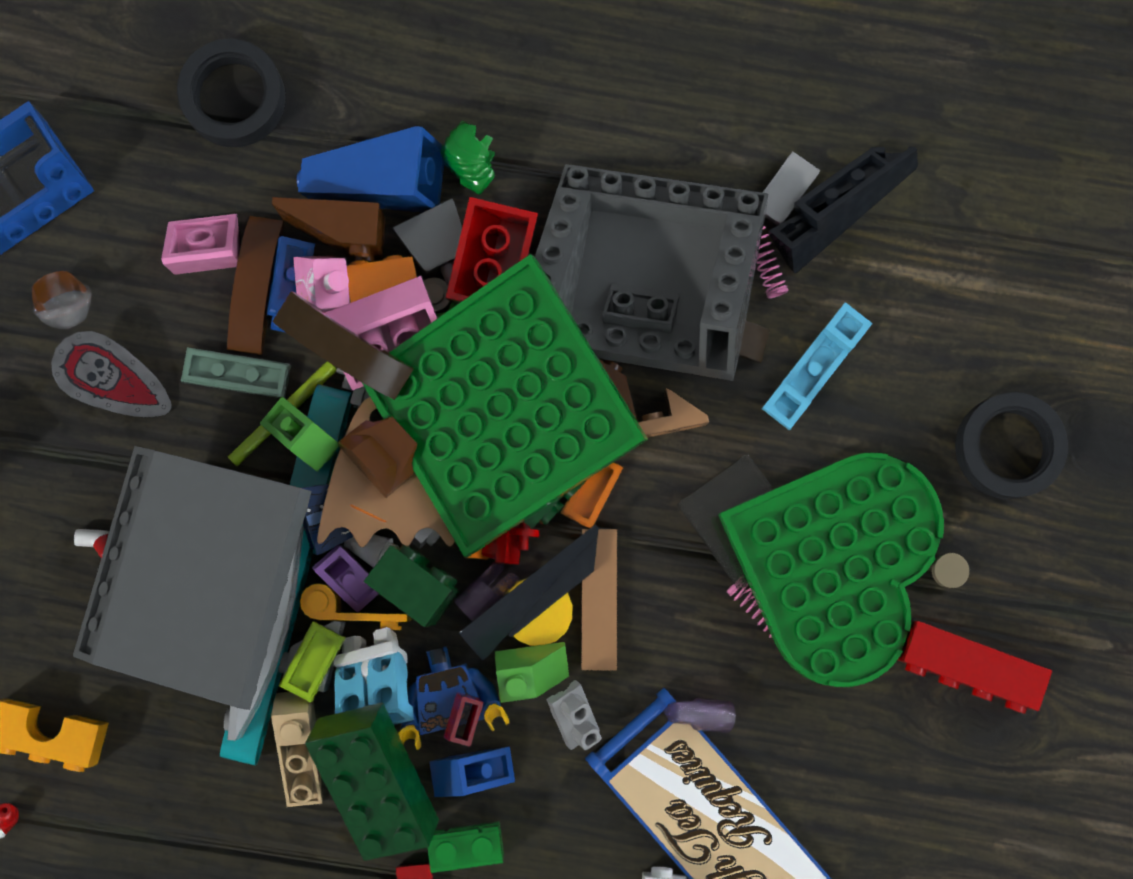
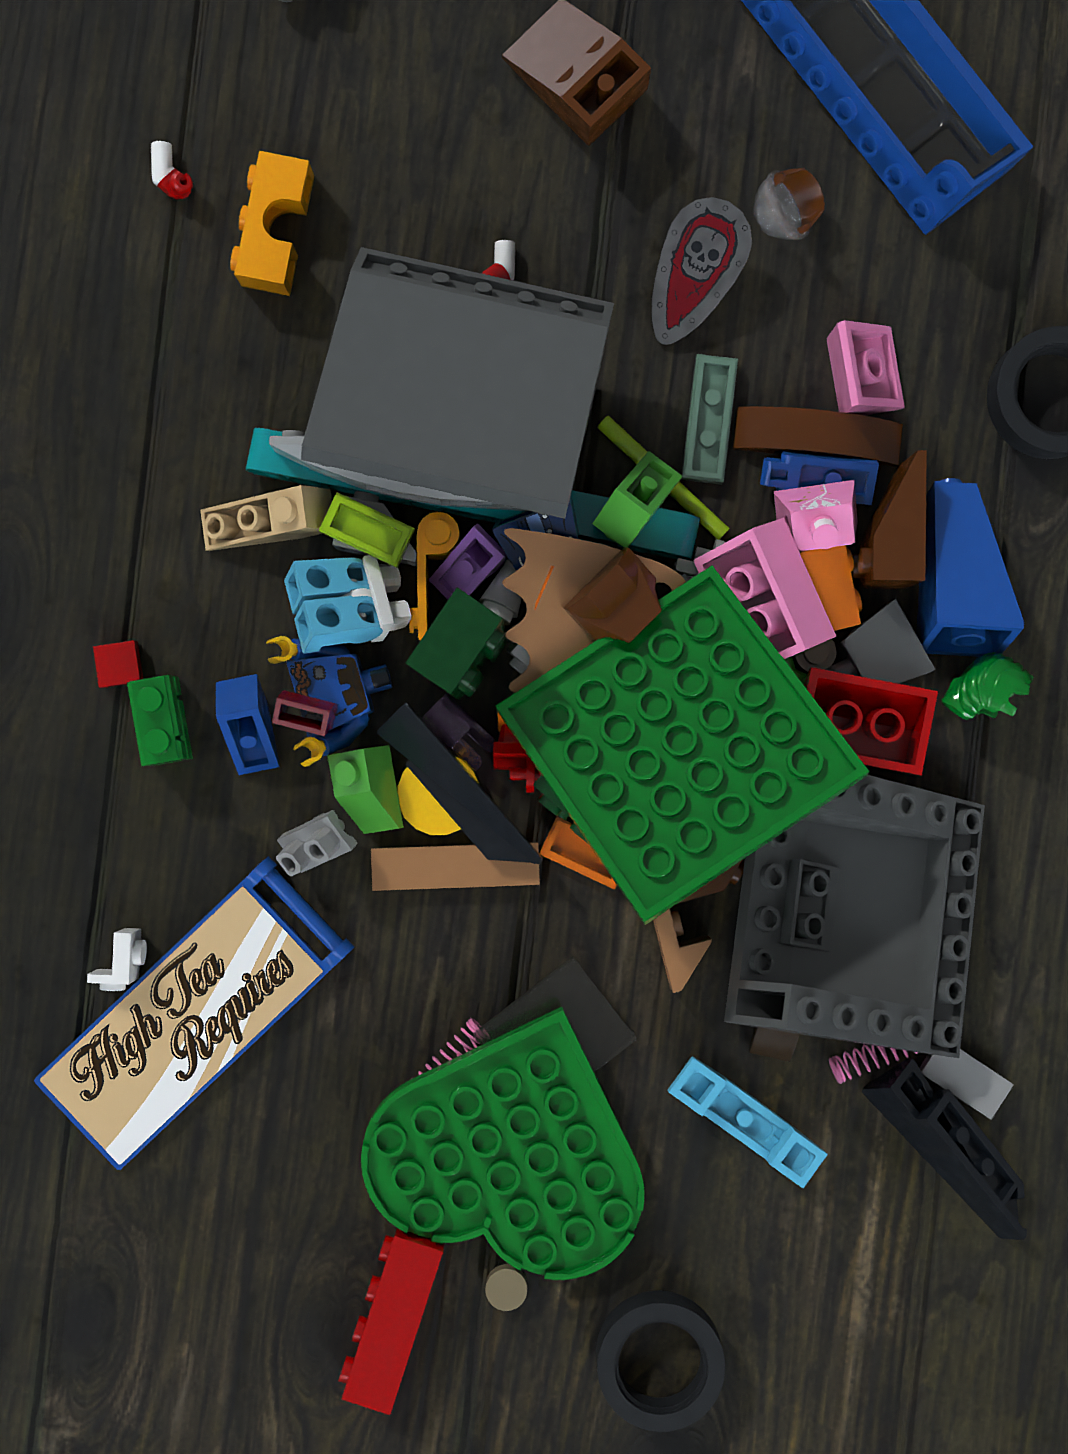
camera: 90 degrees right, 5 degrees up
dark brown slope [272,291,414,400] -> none
dark green brick [305,702,439,861] -> none
clear purple hinge [664,698,735,733] -> none

